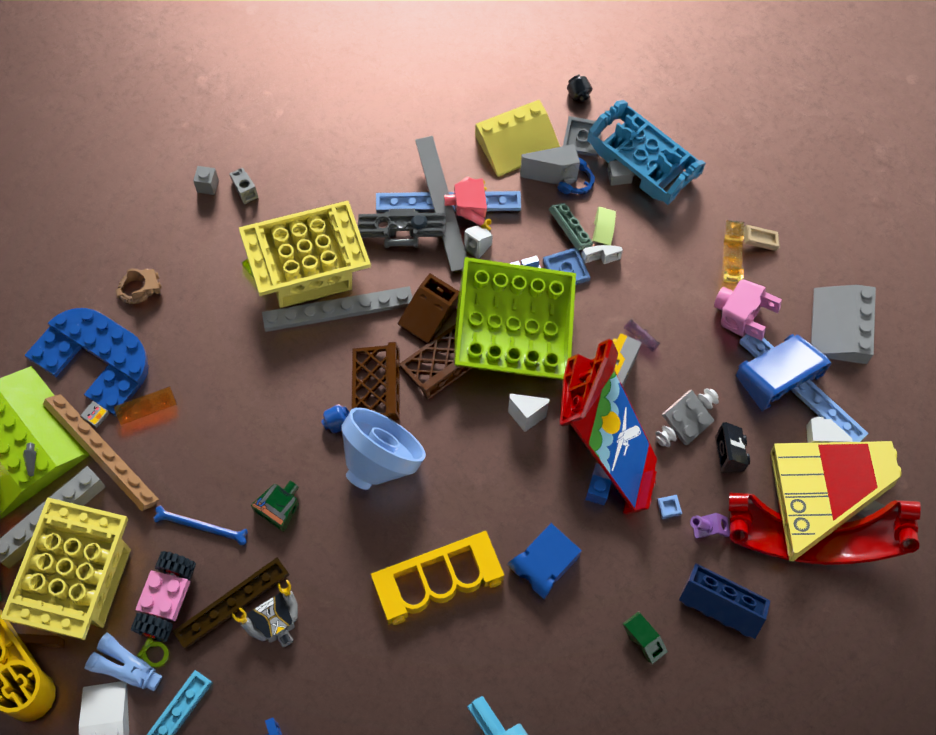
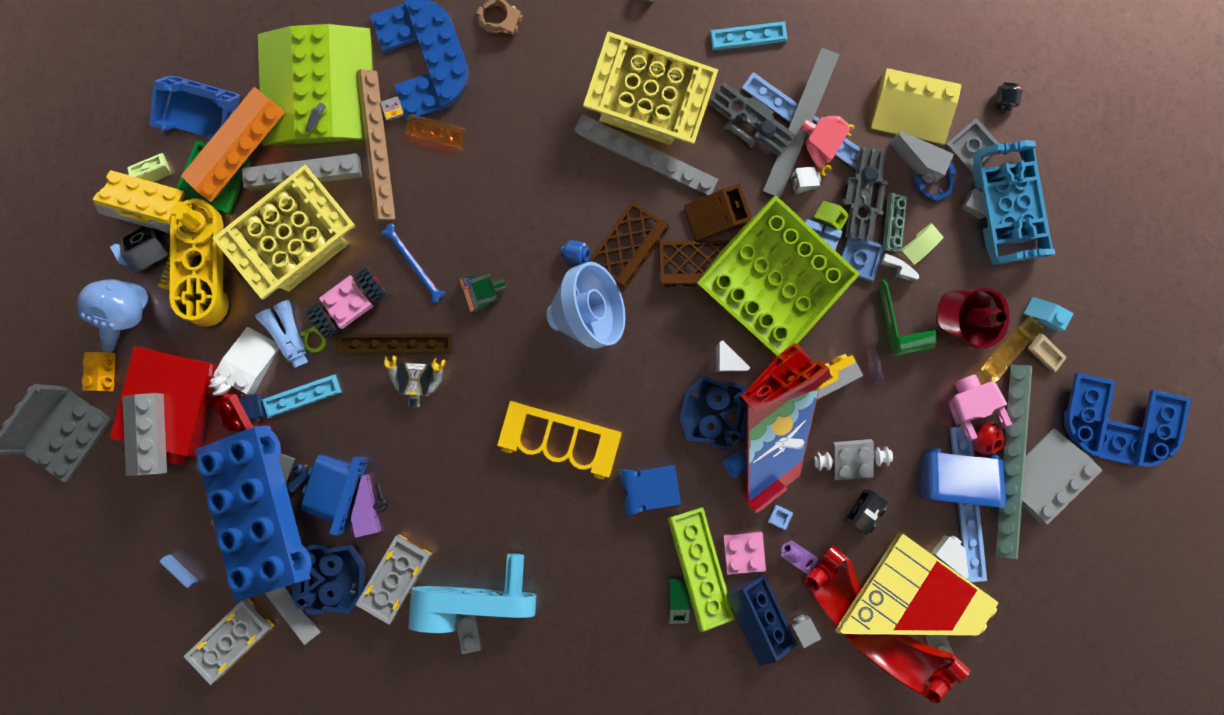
camera: 35 degrees right, 20 degrees up
none -> lime tile [668,507,735,632]
none -> dark blue brick [679,375,747,451]
none -> medium azure tile [710,21,787,51]
none -> bright pink plate [723,532,766,575]
none -> light grey brick [790,615,821,648]
none -> lime brick [814,200,849,230]
none -> dark grey piece [842,147,888,241]
none -> green piece [878,280,936,356]
none -> dark red piece [936,287,1010,349]
none -> red piece [973,422,1004,456]
none -> sand green plate [996,365,1032,559]
none -> medium azure slope [1023,297,1074,332]
none -> blue plate [1064,373,1191,467]

